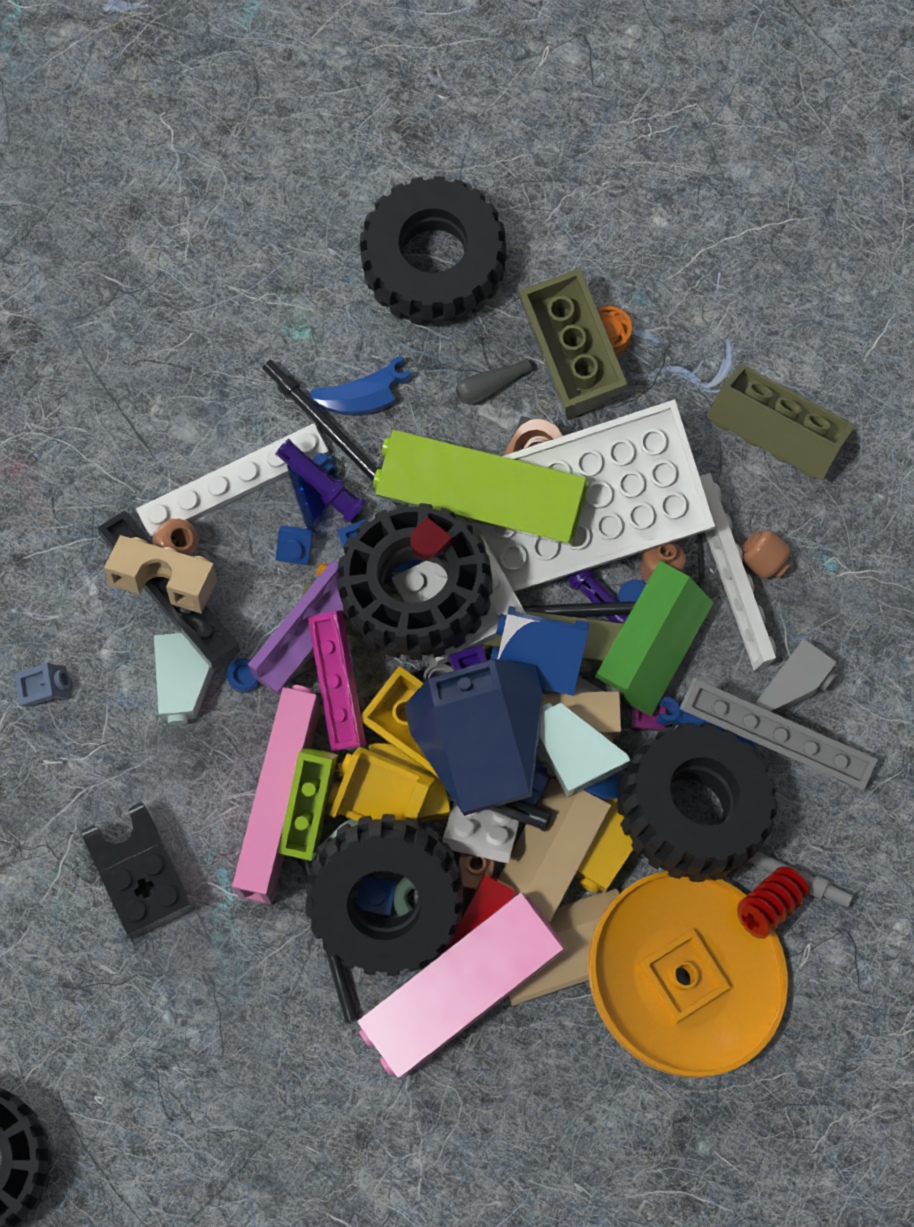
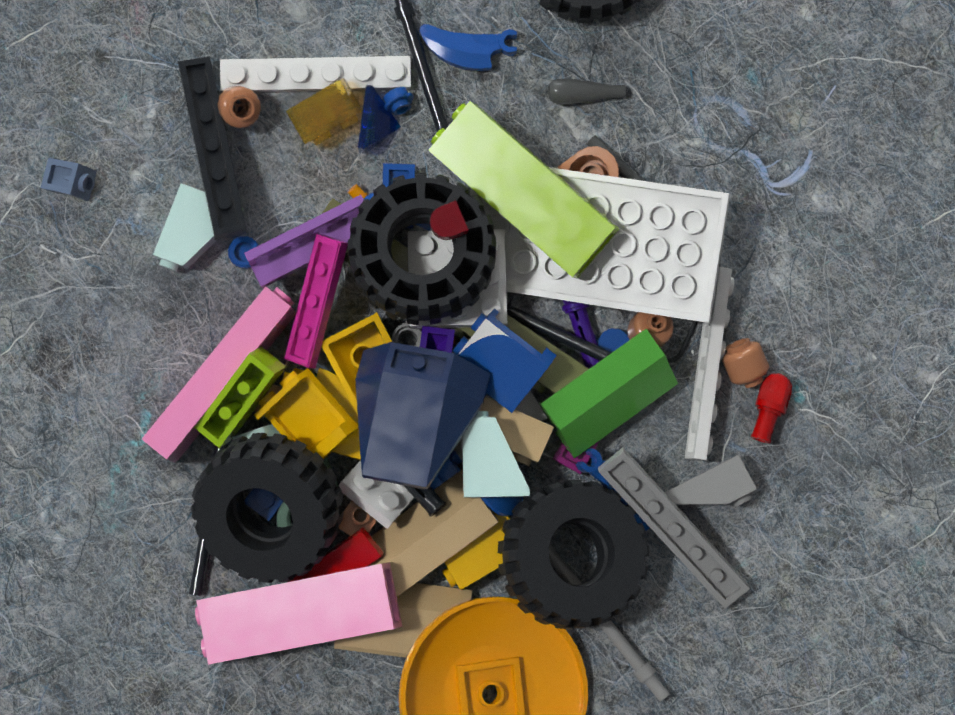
camera: 25 degrees right, 10 degrees up
black brick [81,802,194,940] -> none
tan arch [104,535,217,614] -> none
dark purple pin [275,438,366,523] -> none
blue plate [275,525,314,566] -> none
olive slope [519,268,628,419] -> none
orange wheel [597,306,632,356] -> none
olive slope [706,363,856,481] -> none
red piece [737,866,809,939] -> none
none -> clear yellow brick [286,78,363,146]
none -> red arm [751,373,792,444]

